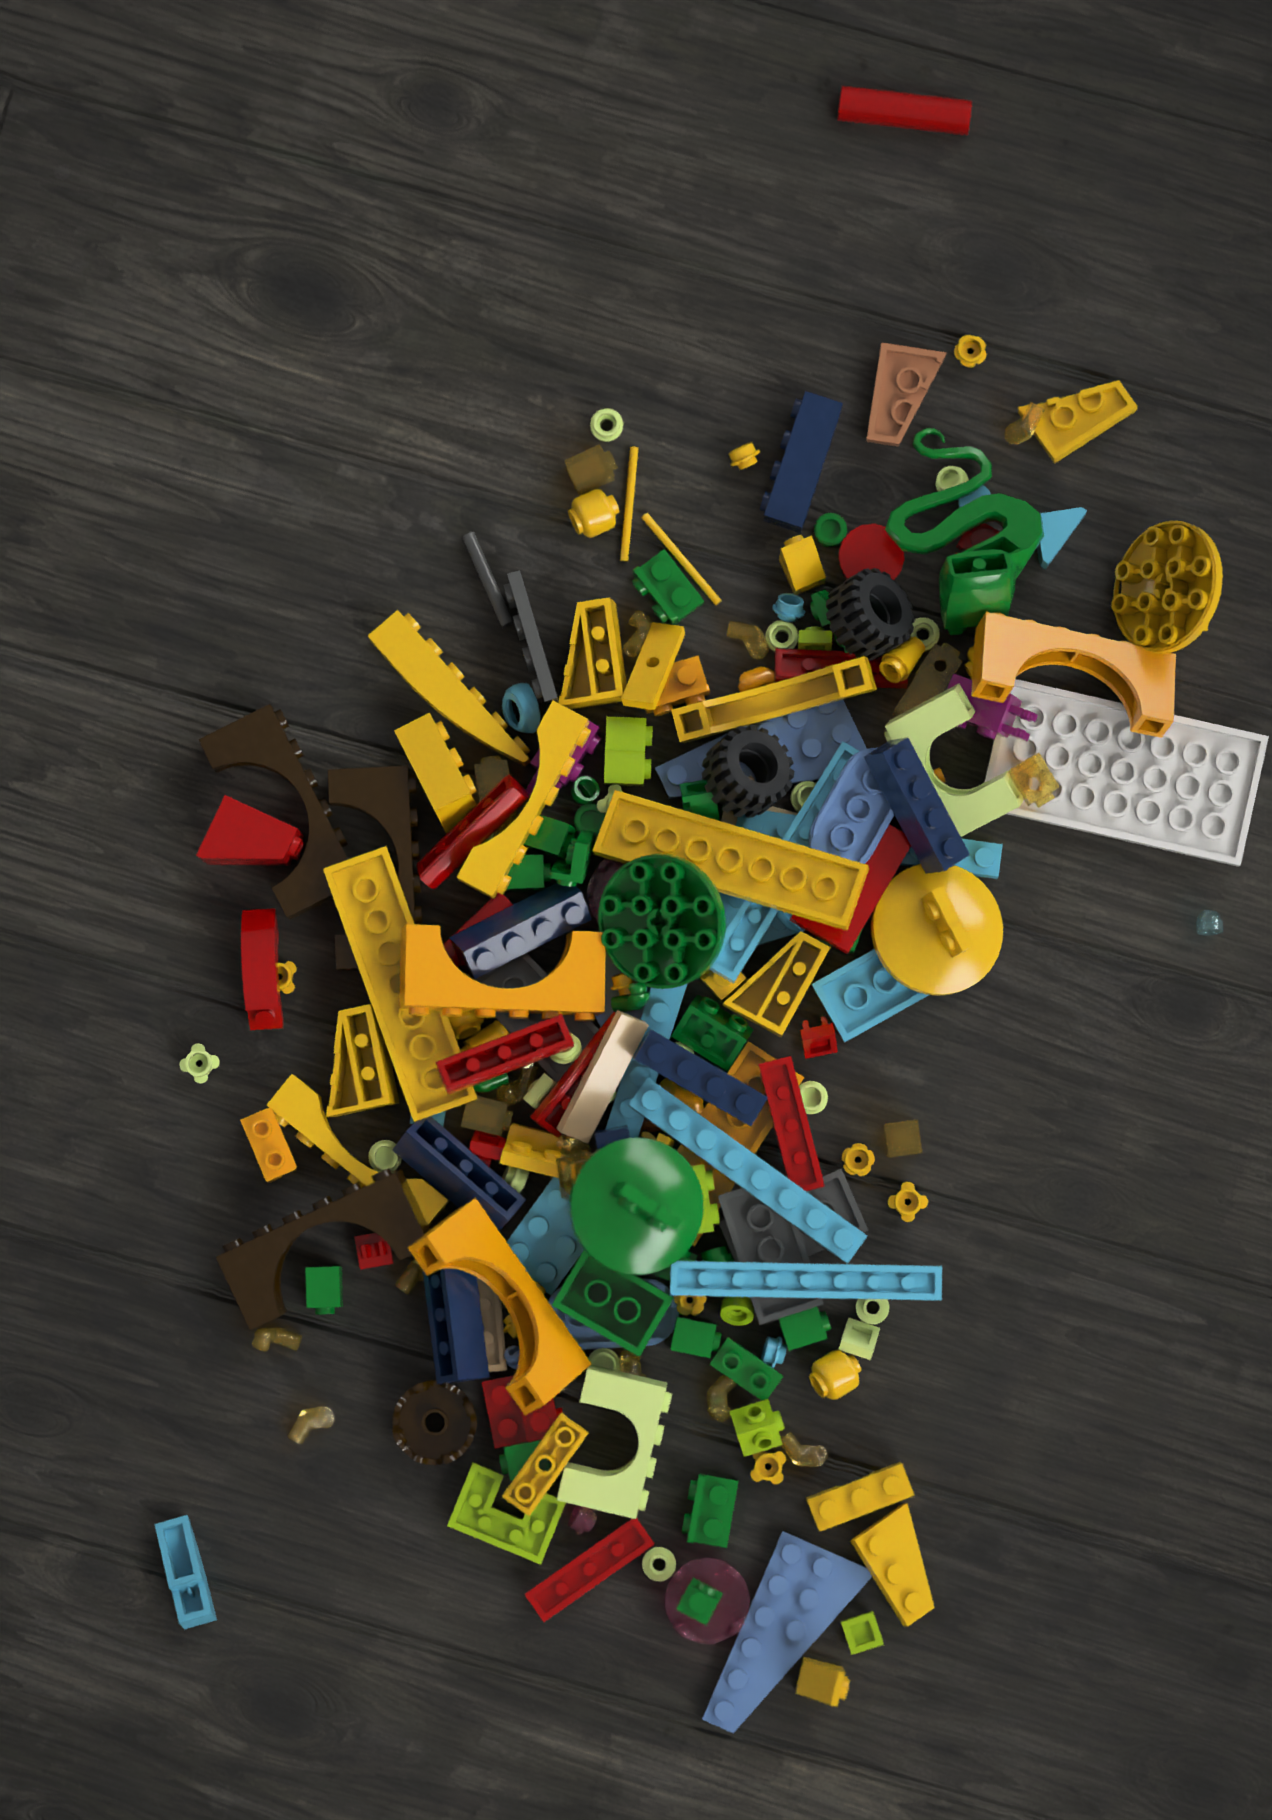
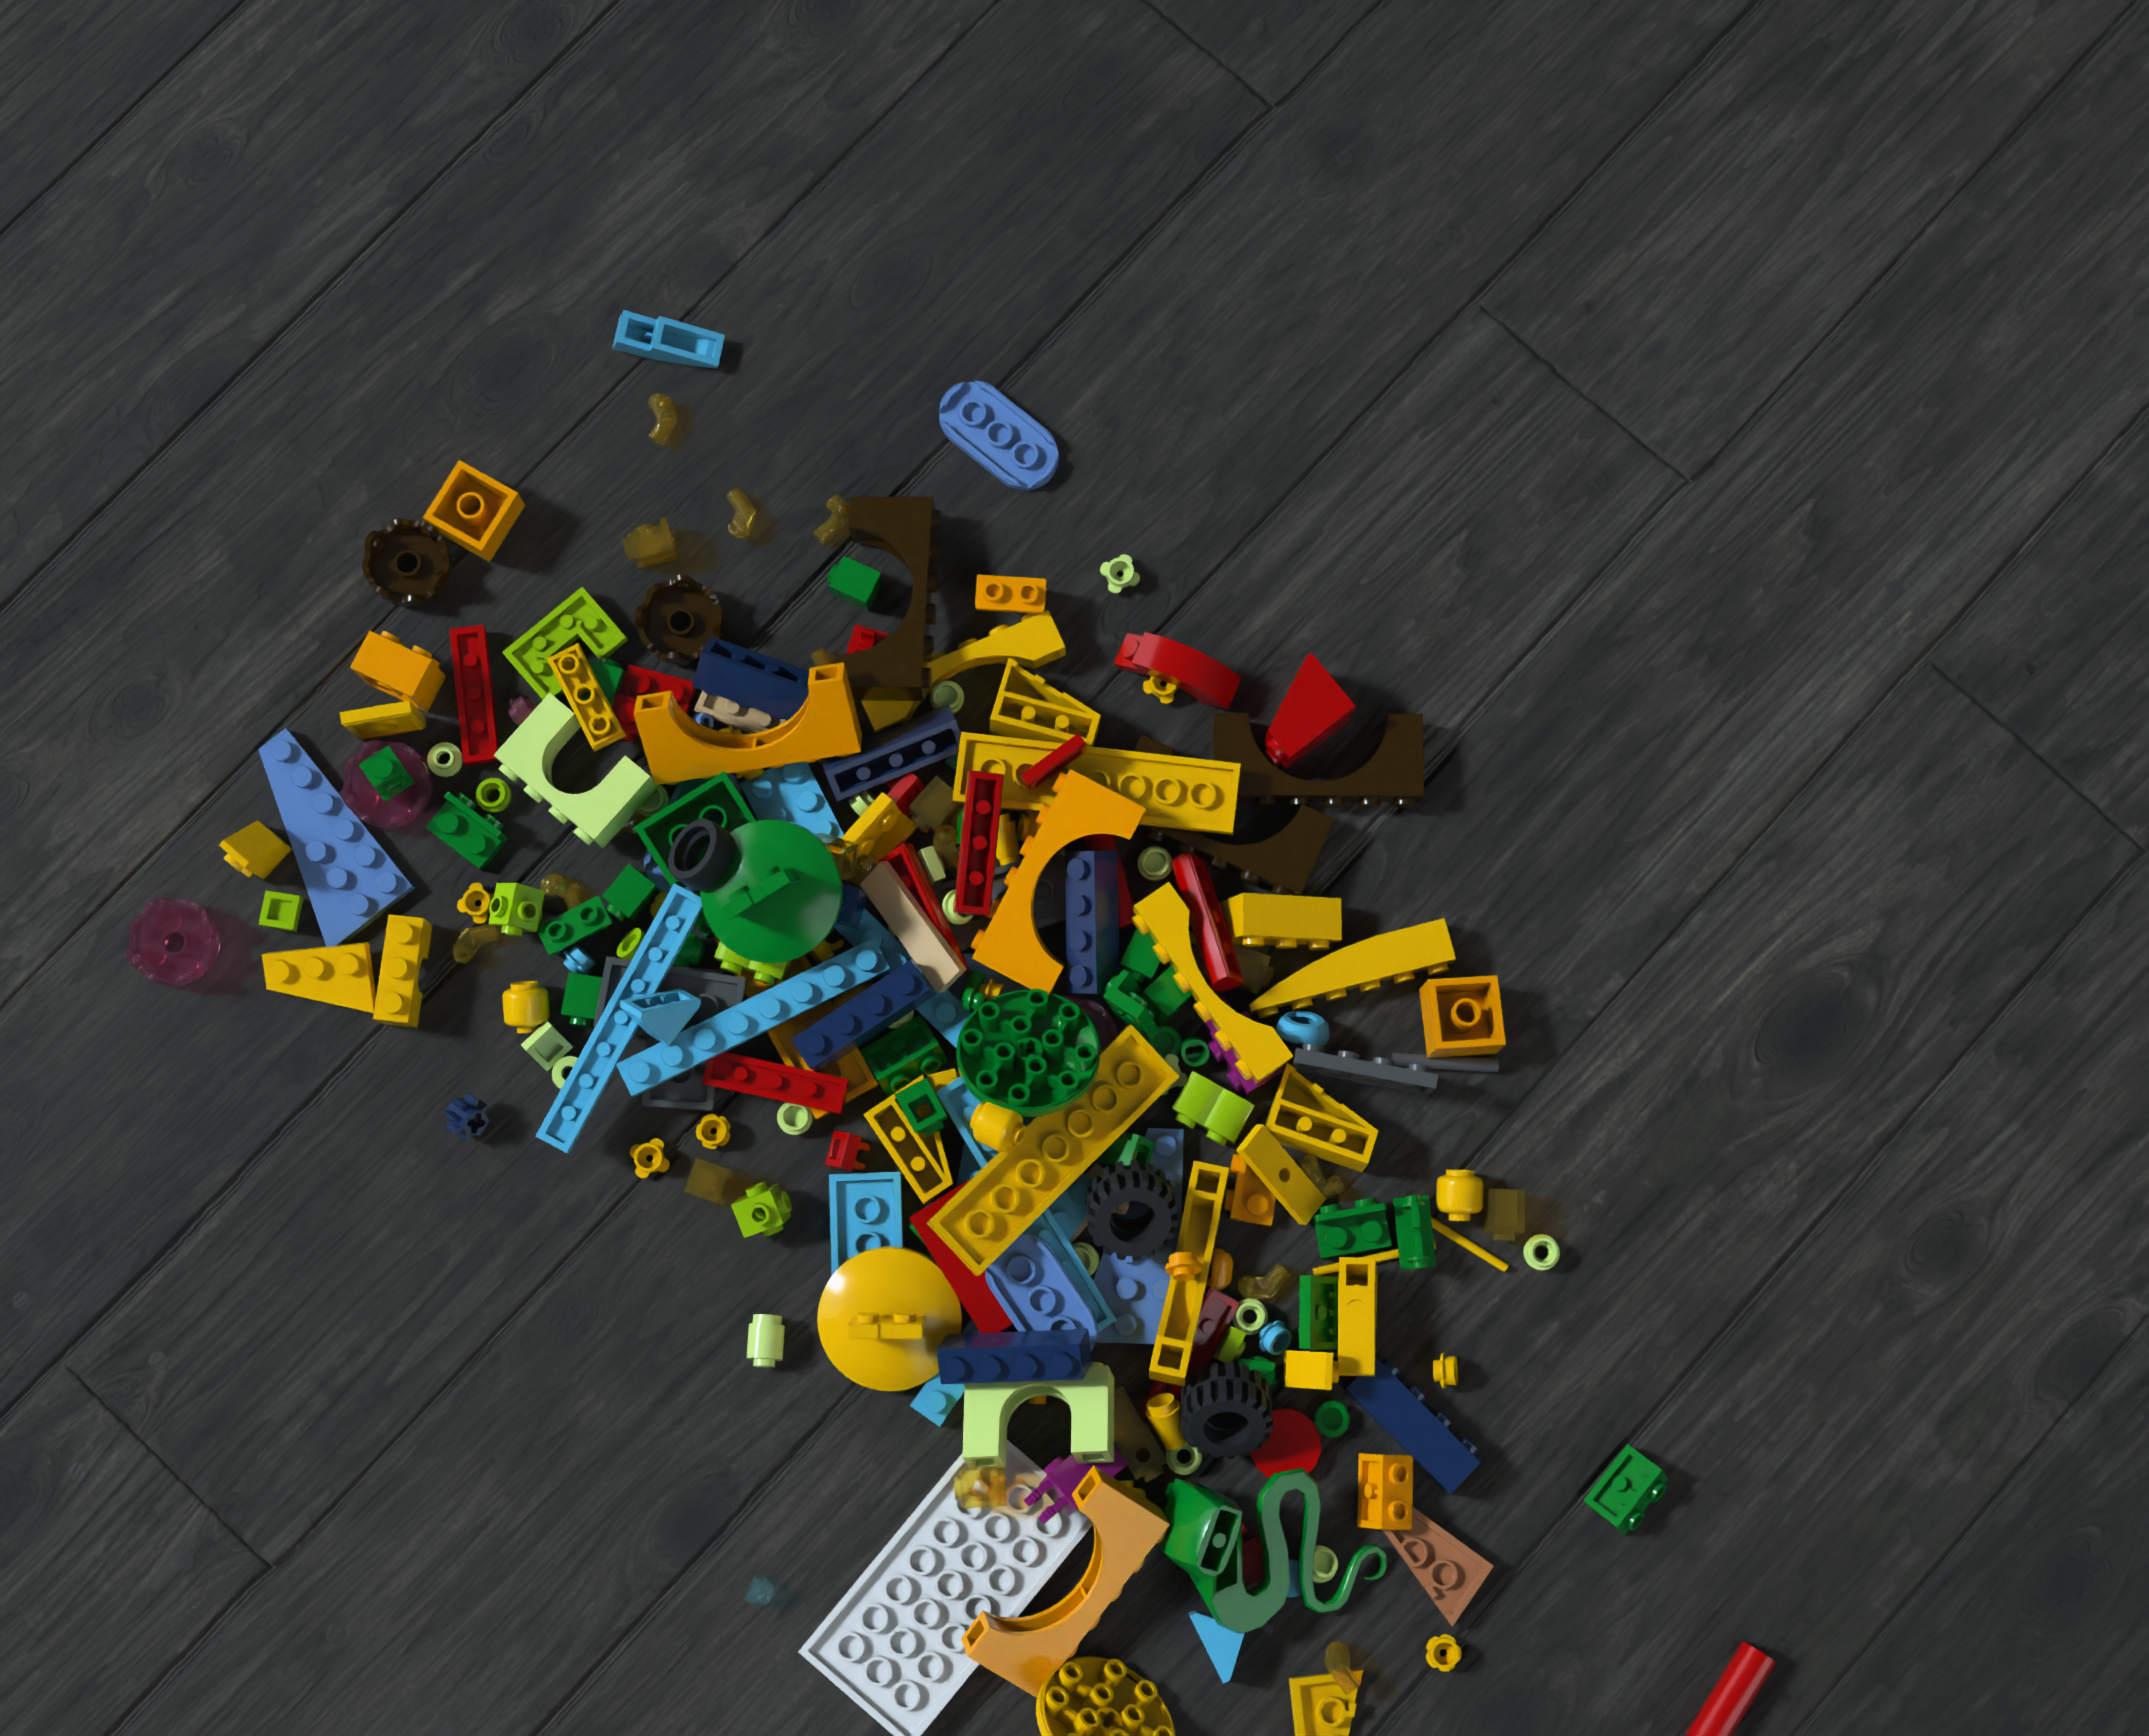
camera: 110 degrees right, 5 degrees down
none -> clear pink plate [126,898,220,987]
none -> yellow plate [340,700,427,740]
none -> light orange brick [350,630,446,712]
none -> dark brown plate [362,518,452,607]
none -> light orange brick [423,460,525,562]
none -> dark blue gear [444,1093,490,1141]
none -> lime plate [476,778,511,813]
none -> medium azure slope [620,988,701,1046]
none -> clear yellow brick [623,517,678,568]
none -> clear yellow arm [648,394,677,446]
none -> black tyre [668,818,736,891]
none -> lime brick [731,1182,792,1238]
none -> yellowish green brick [746,1314,785,1368]
none -> green brick [895,1077,948,1137]
none -> medium blue tile [939,381,1059,491]
none -> yellow head [970,1099,1027,1152]
none -> red tile [1021,733,1086,791]
none -> yellowish green plate [1138,846,1172,881]
none -> light orange plate [1165,1252,1202,1281]
none -> green bracket [1299,1275,1339,1350]
none -> yellow slope [1338,1257,1378,1376]
none -> light orange bracket [1357,1453,1413,1530]
none -> green hinge [1393,1195,1436,1270]
none -> light orange brick [1419,975,1506,1058]
none -> green bracket [1583,1444,1668,1535]

